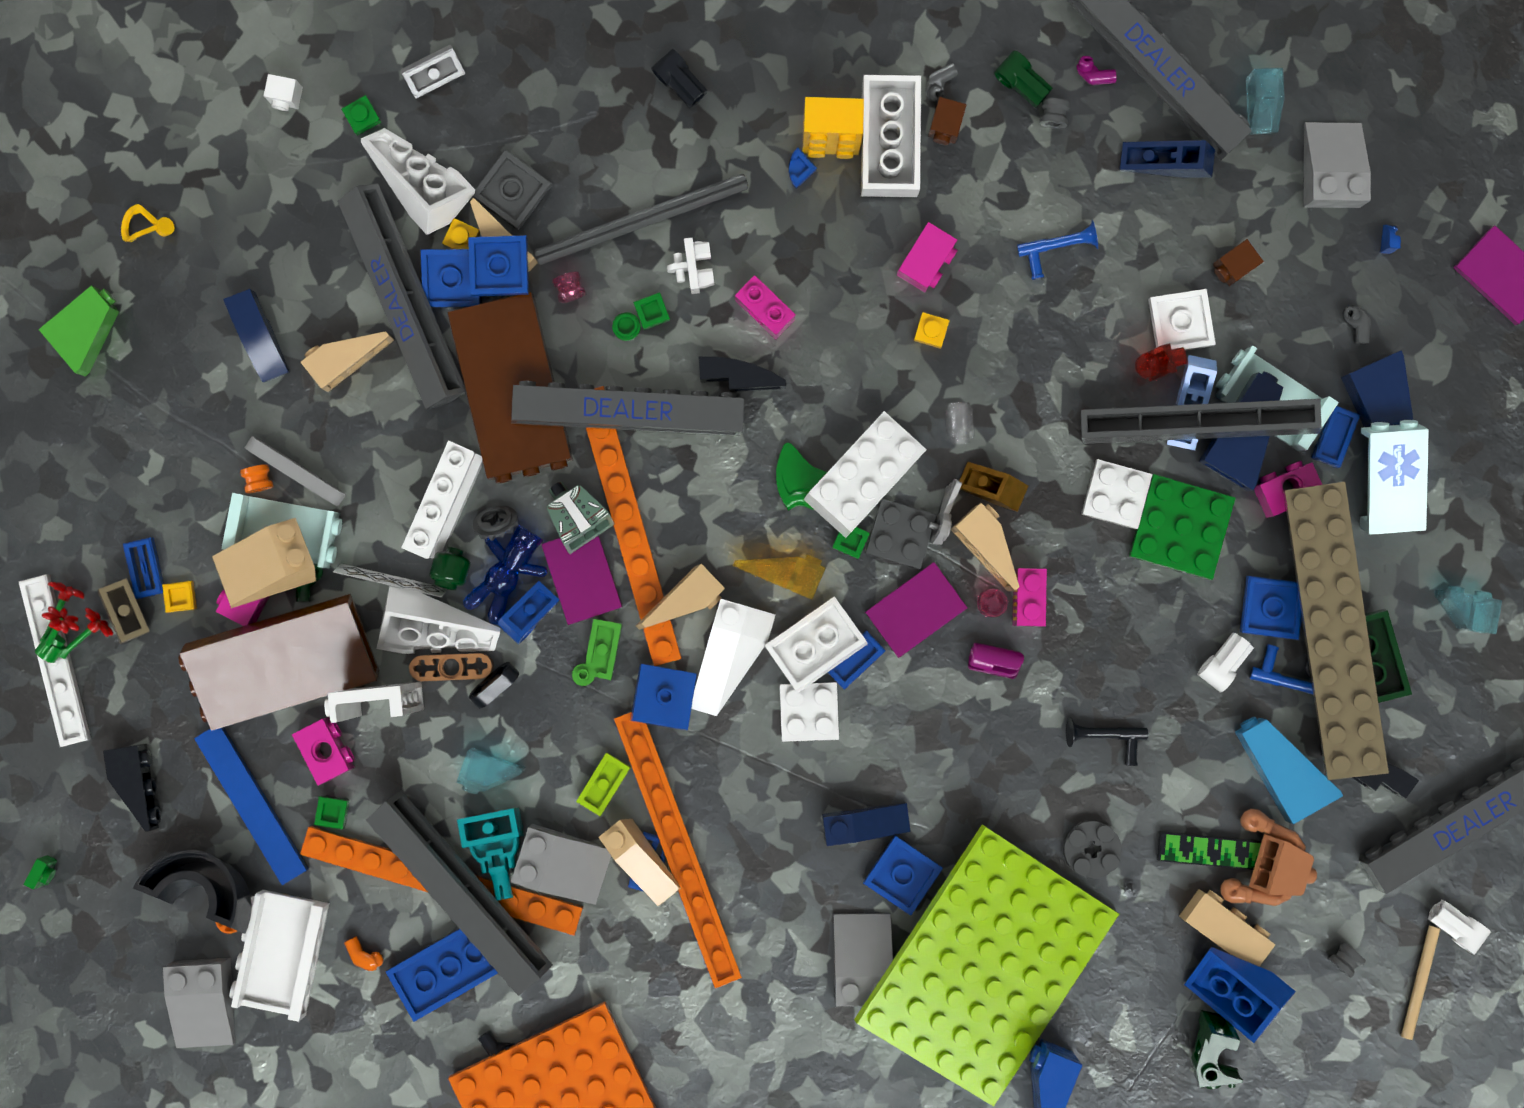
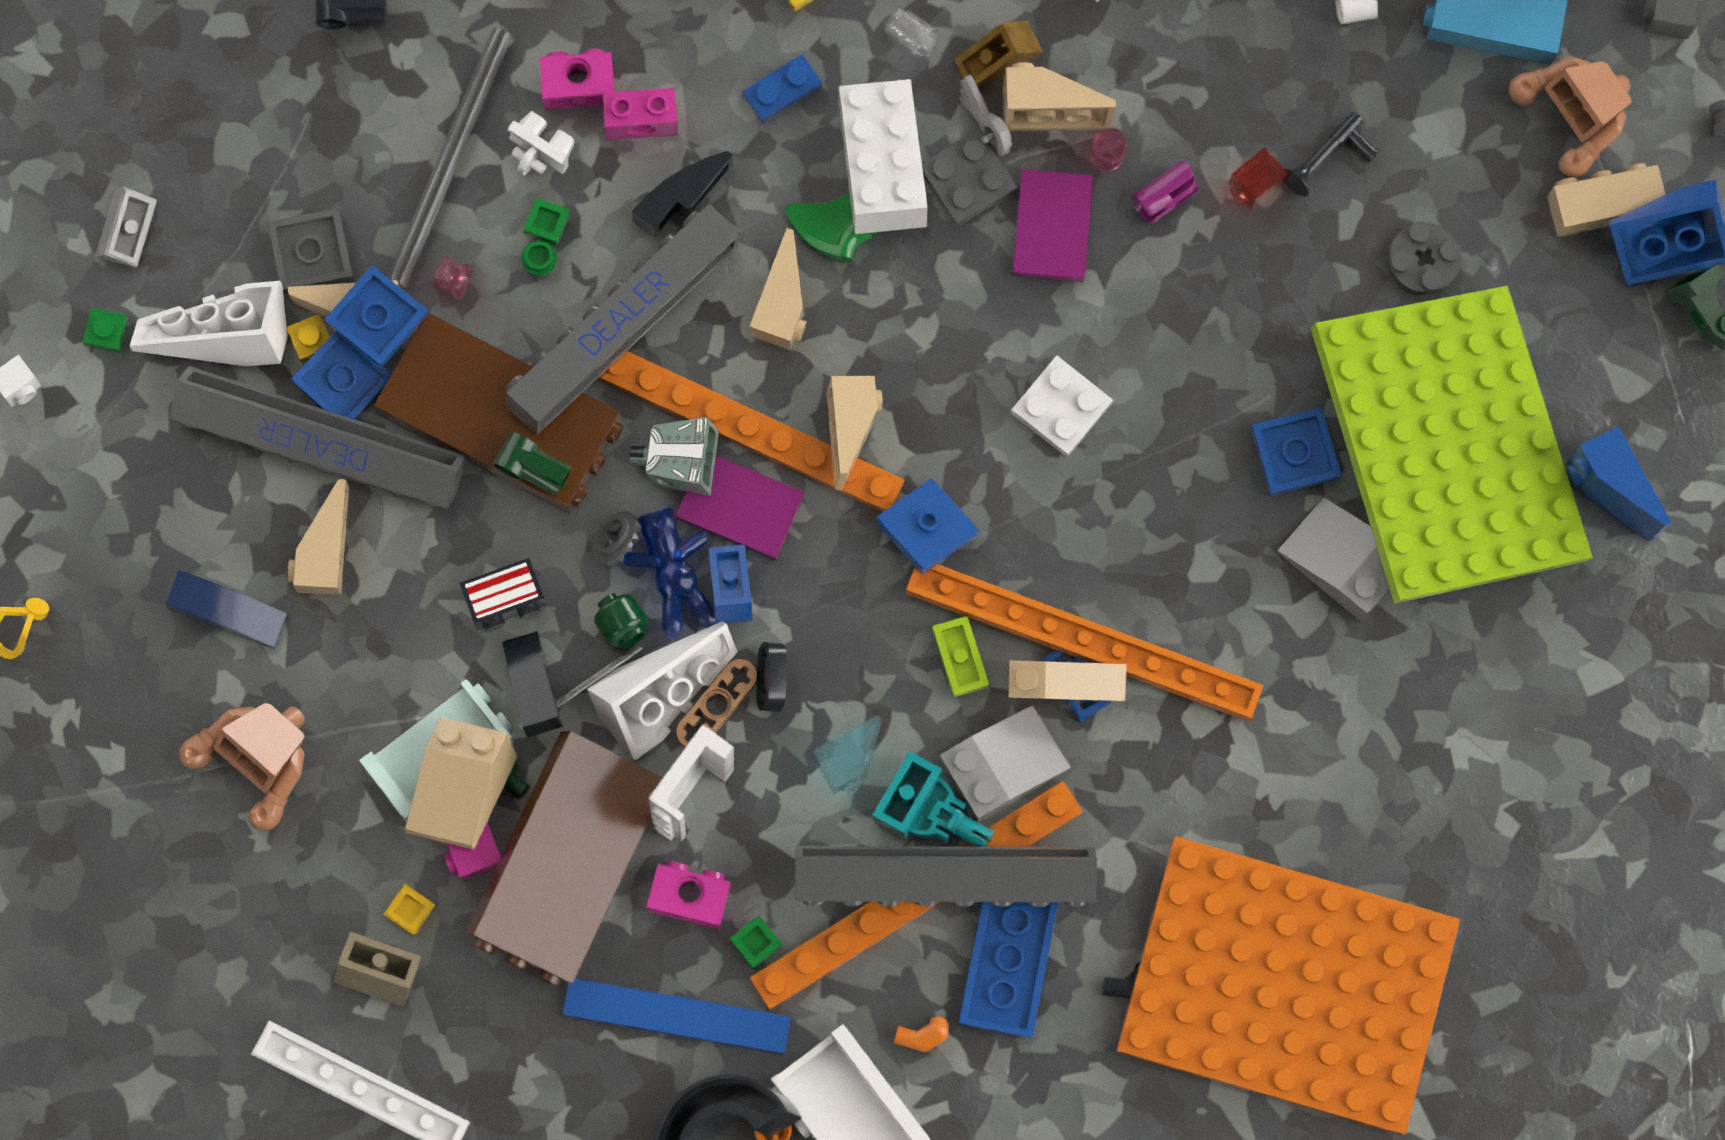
camera: 55 degrees left, 10 degrees down
plant [35,582,113,663] -> none
bright green slope [39,285,119,376] -> none
black slope [103,743,161,832] -> none
blue tile [123,537,164,599] -> none
orange wheel [240,464,274,493] -> none
light grey beam [244,436,346,506] -> none
white panel [401,440,483,559] -> none
bright green hinge [572,619,622,686] -> none
white wedge [691,599,775,716] -> none
clear yellow slope [733,554,826,600] -> none
white plate [764,596,868,693] -> none
dark blue slope [822,803,911,846] -> none
blue tile [828,630,885,690] -> none
green plate [832,527,870,559] -> none
dark pink brick [1012,568,1047,627] -> none
tile [1157,831,1262,870] -> none
none -> nougat torso [179,703,305,830]
none -> brick [459,558,546,632]
none -> dark green piece [492,432,572,497]
none -> black slope [502,631,563,738]
none -> dark pink brick [539,49,614,110]
none -> blue plate [743,54,822,123]
none -> tan slope [749,228,807,350]
none -> clear red brick [1228,147,1288,210]

